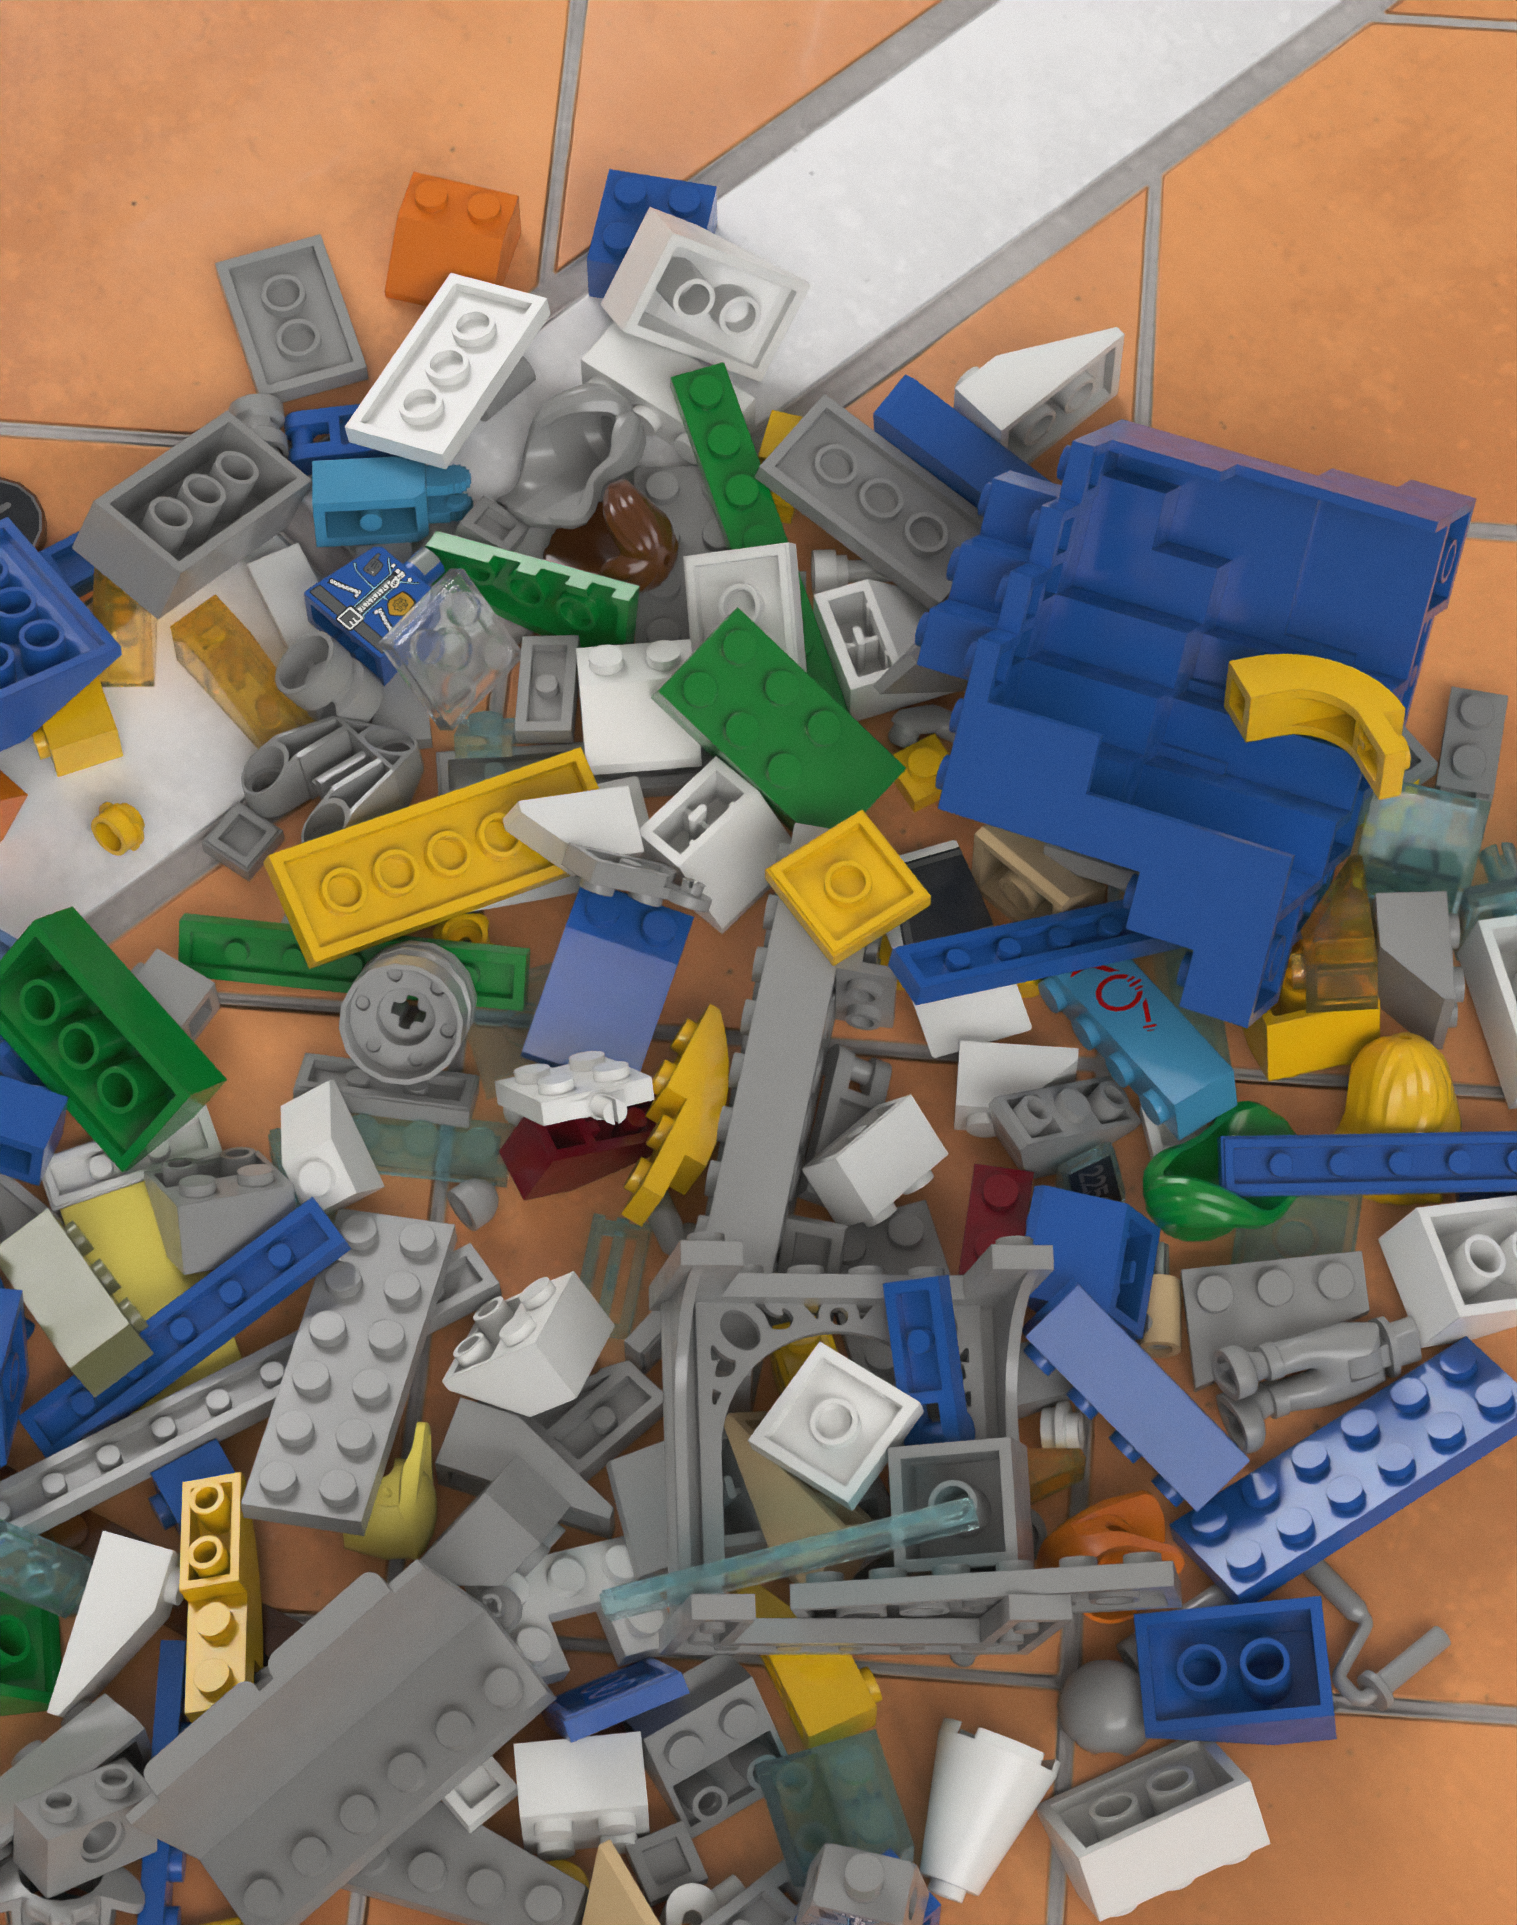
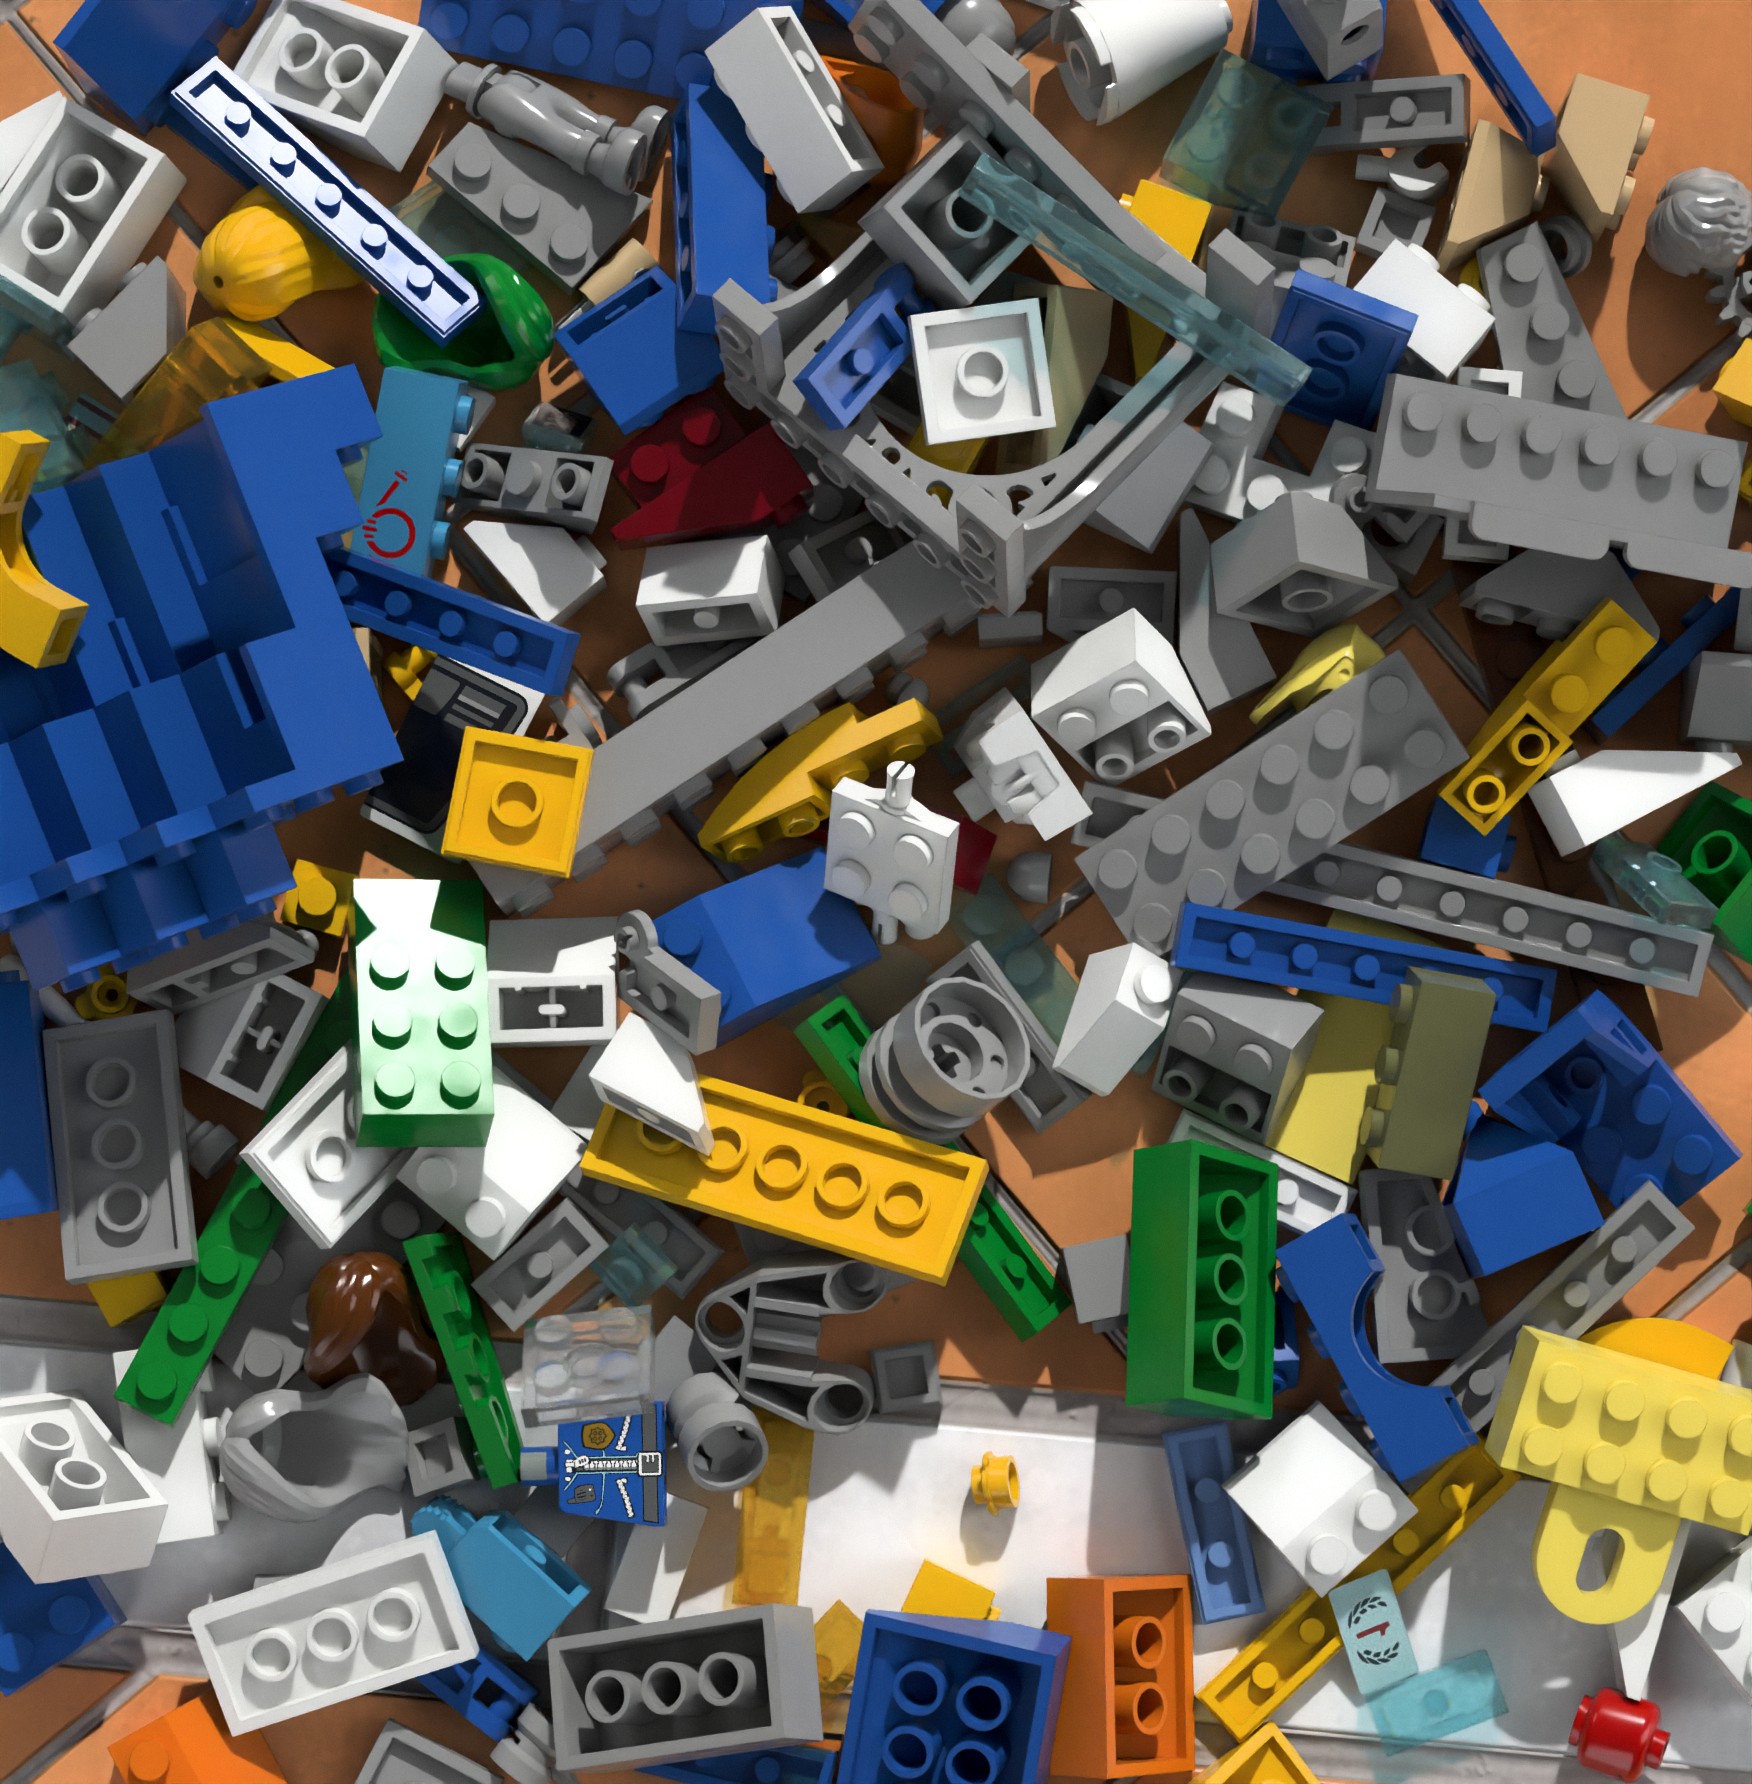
camera: 130 degrees left, 20 degrees up
none -> dark red slope [610,422,814,551]
none -> white brick [704,6,885,214]
none -> white brick [953,687,1093,841]

